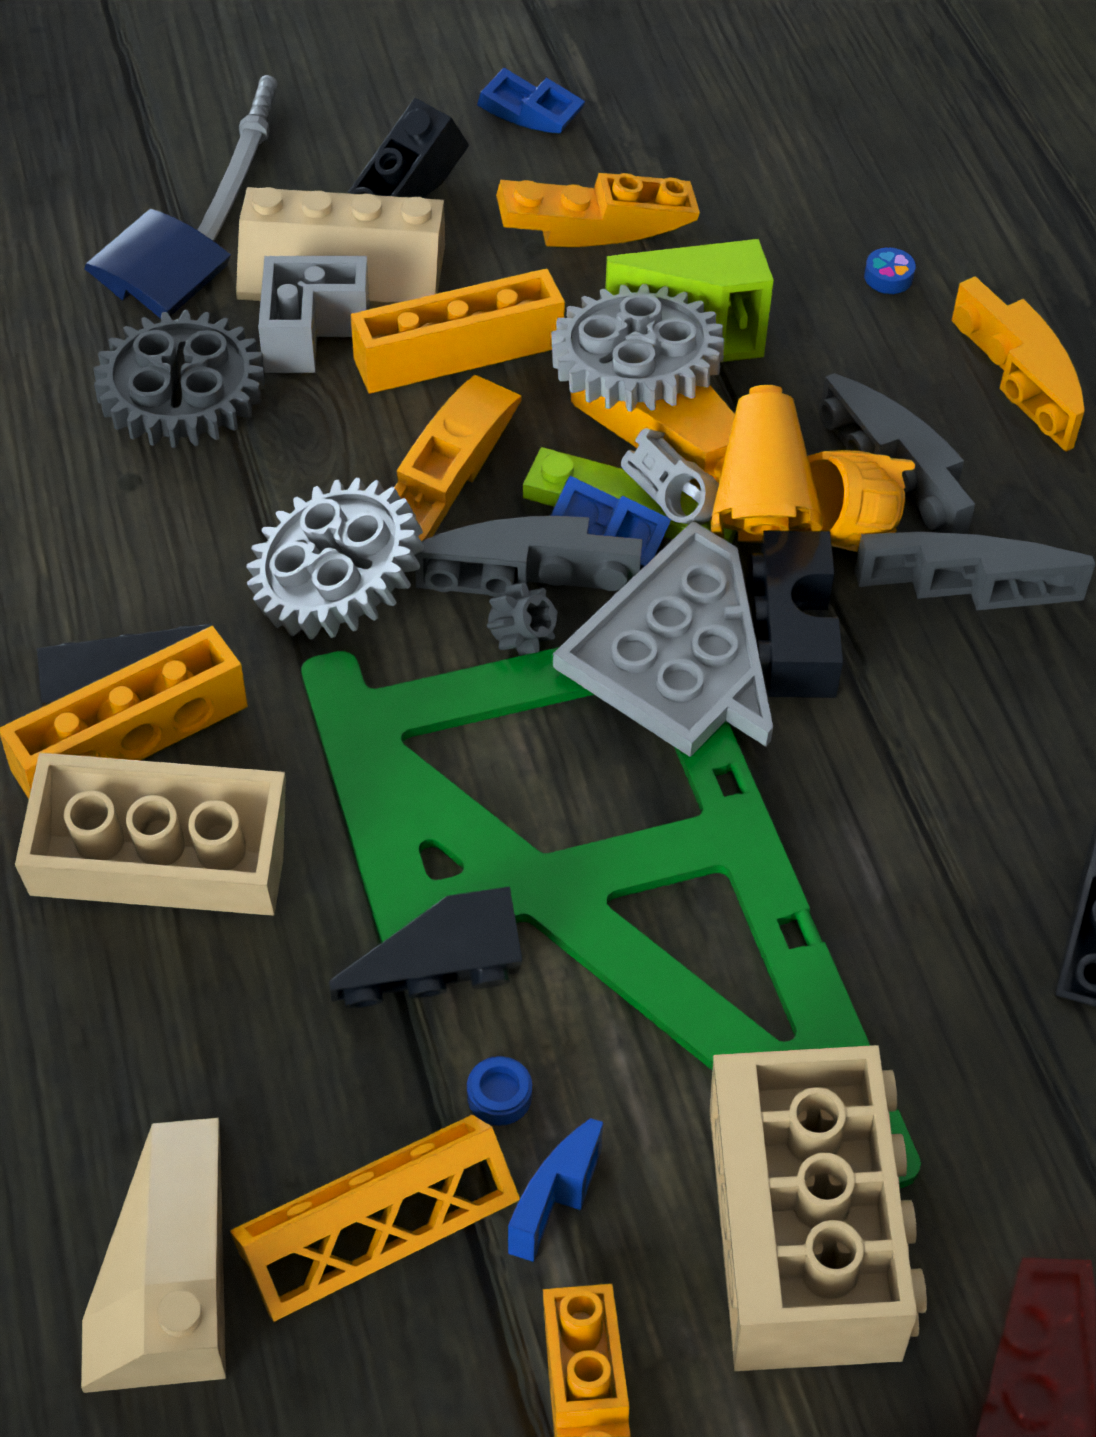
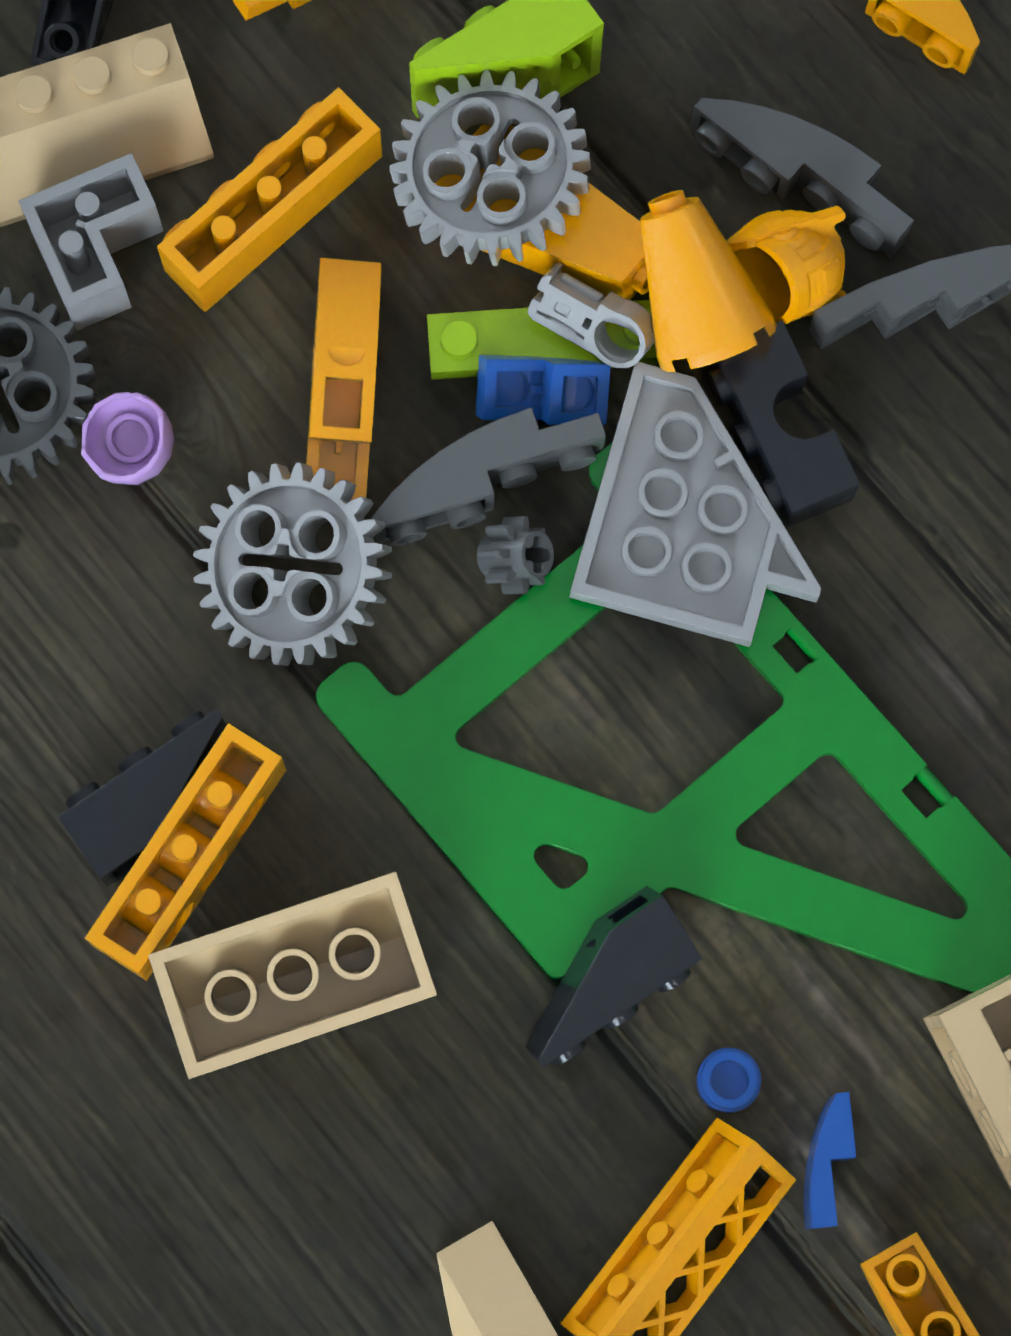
camera: 25 degrees left, 25 degrees up
none -> lavender hair [81,392,175,485]

